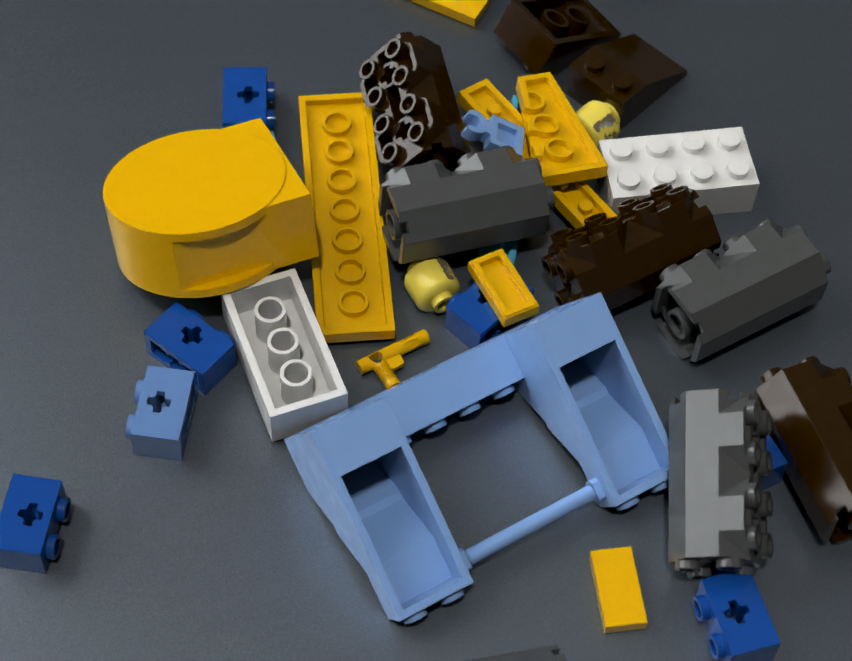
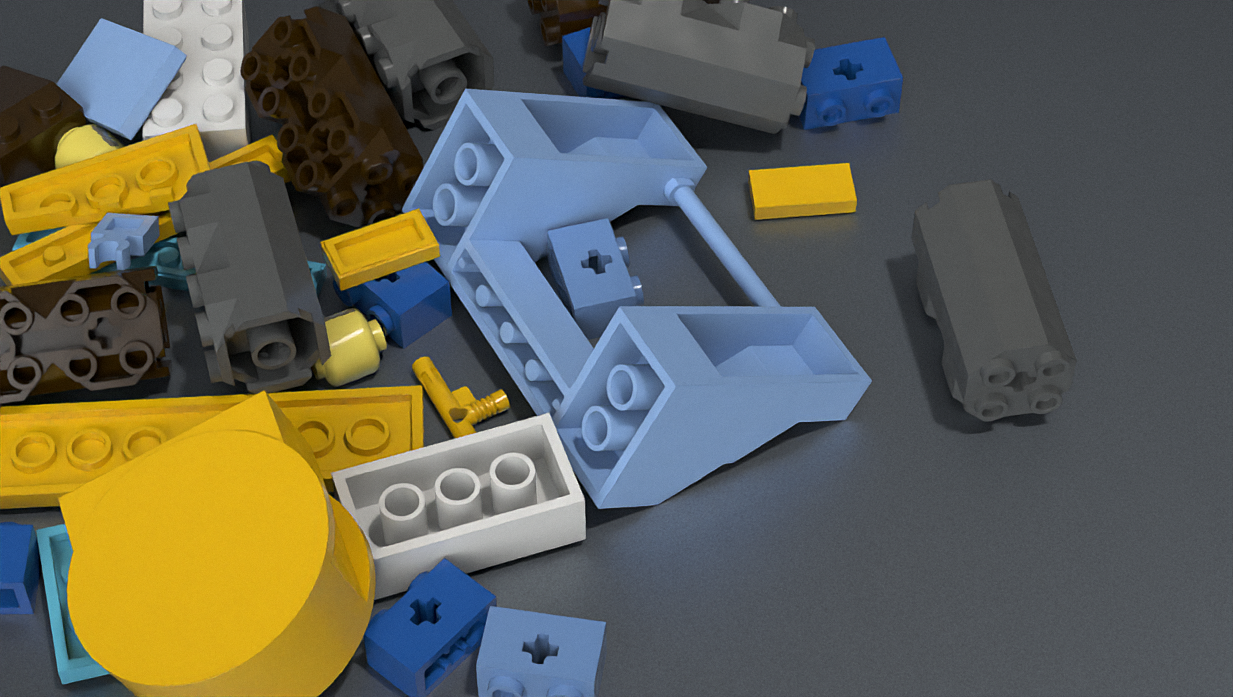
camera: 85 degrees left, 5 degrees down
none -> light blue tile [57,18,187,140]
none -> medium blue brick [547,218,644,340]

